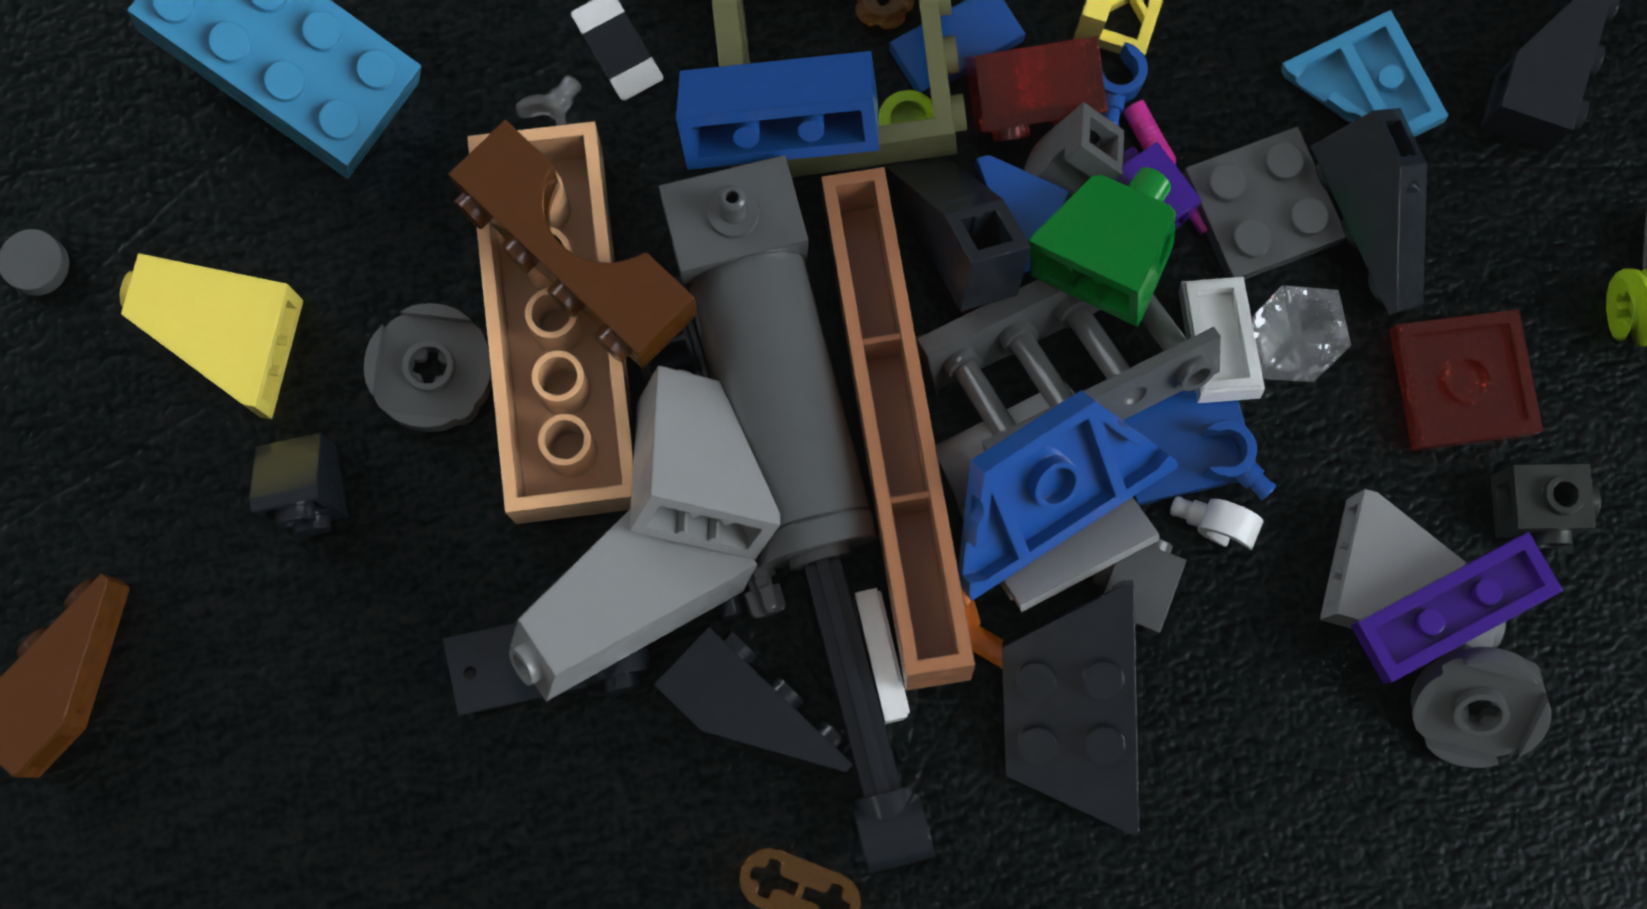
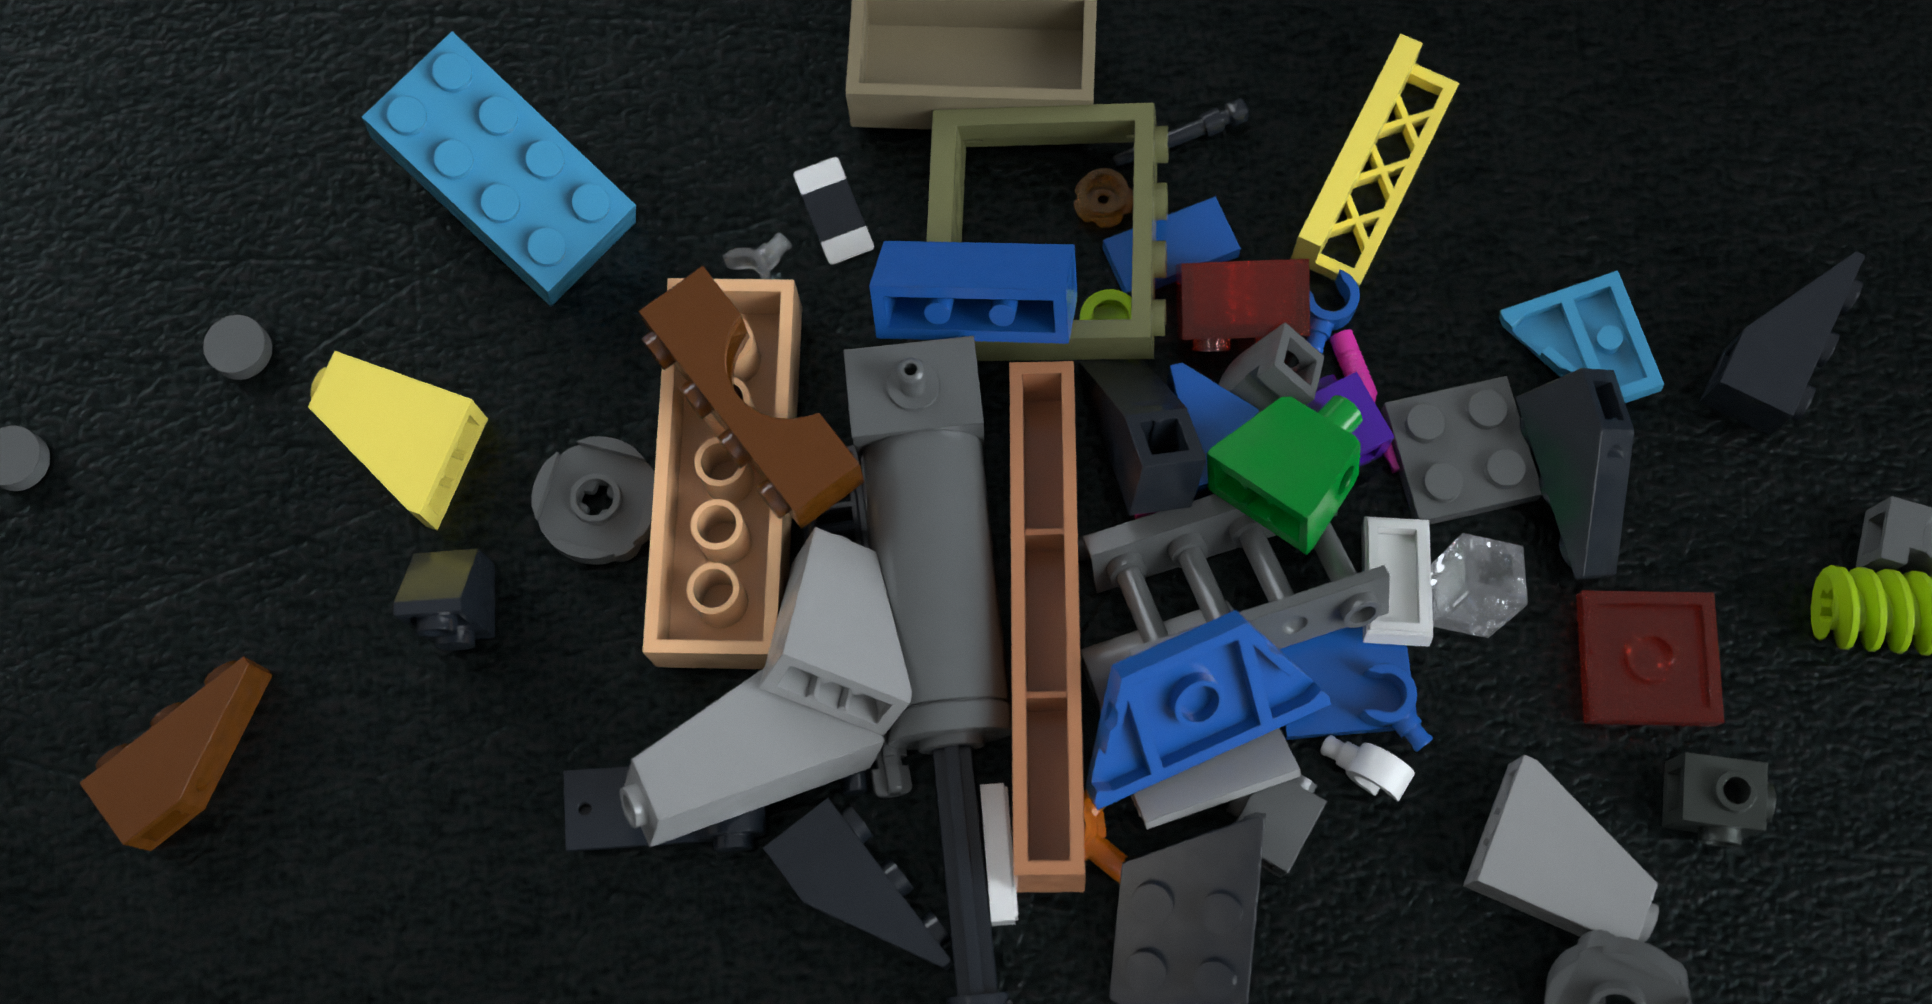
camera: 20 degrees right, 5 degrees down
dark purple plate [1350,532,1563,684] -> none

